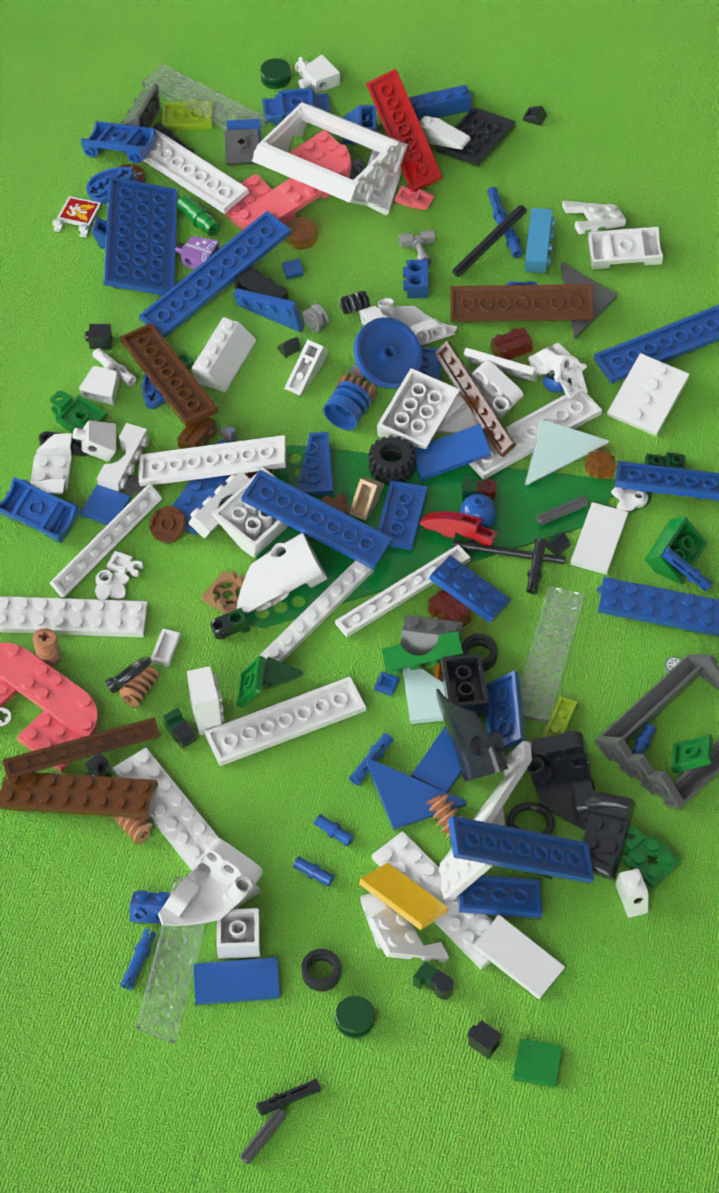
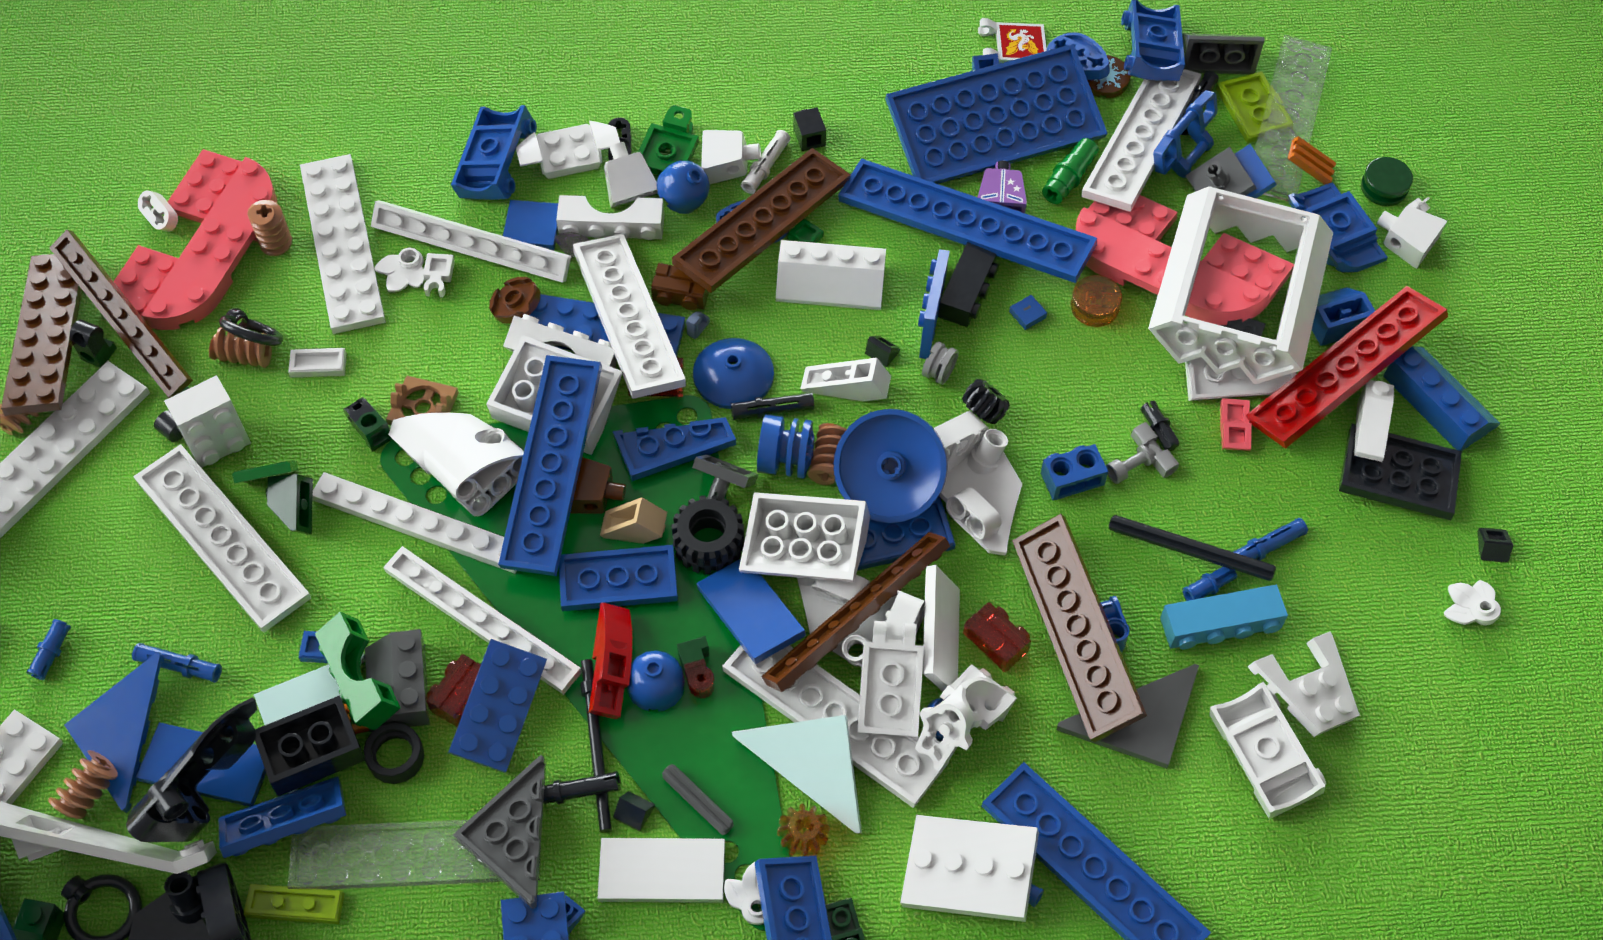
camera: 70 degrees right, 5 degrees up
none -> dark grey tile [453,755,546,909]
none -> blue cylinder [656,160,710,214]
none -> dark grey tile [692,454,759,501]
none -> blue dish [693,338,774,409]
none -> black pin [731,392,814,420]
none -> white tile [857,621,924,737]
none -> black axle [1140,401,1179,451]
none -> blue bar [1153,90,1218,178]
none -> orange tile [1288,136,1336,185]
none -> white plate [1444,580,1501,625]

